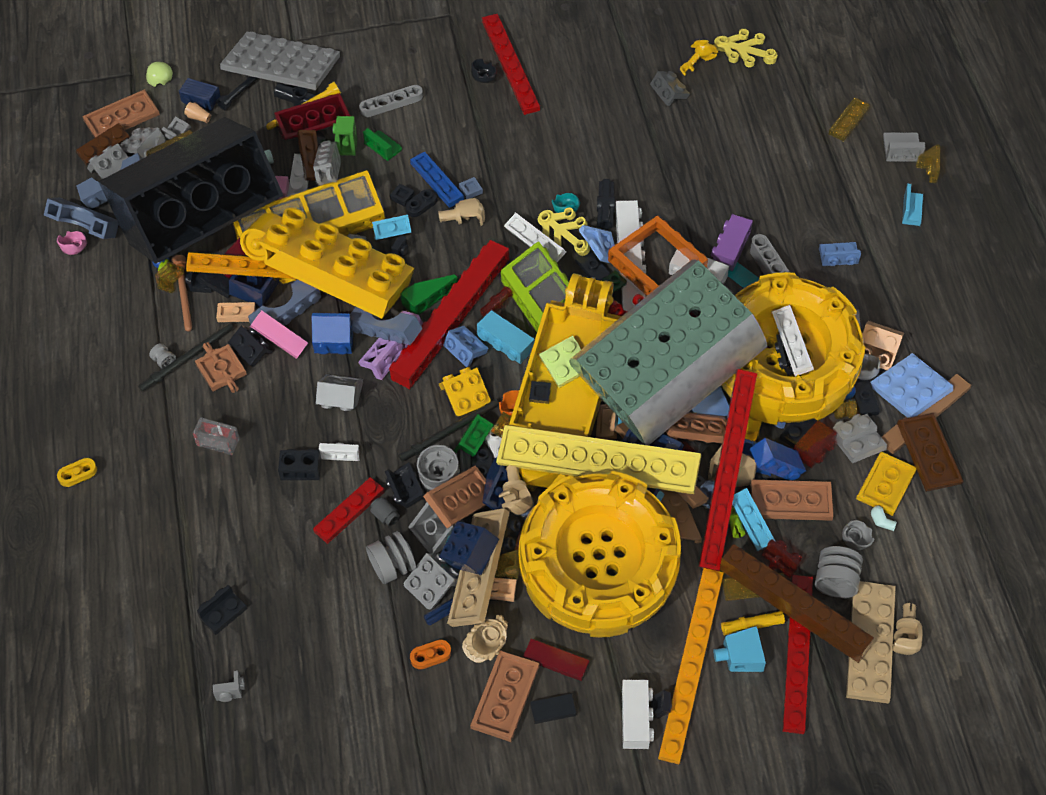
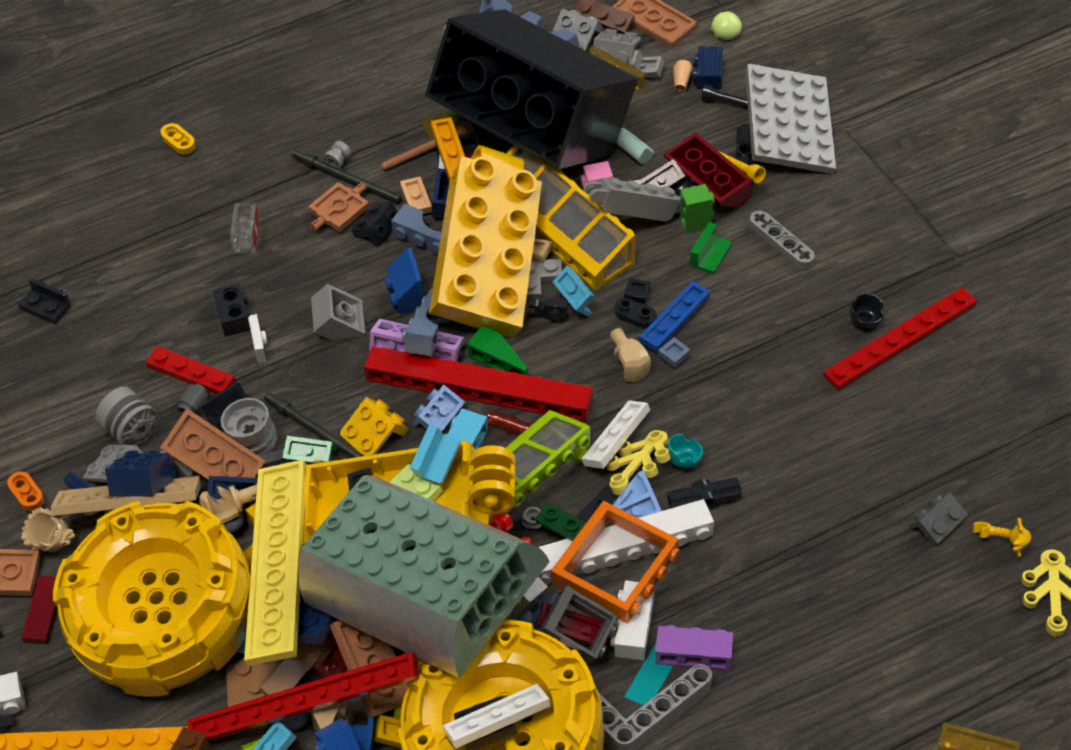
camera: 75 degrees right, 5 degrees down
bright pink tile [250,310,308,359] -> none
none -> medium azure panel [410,424,461,485]

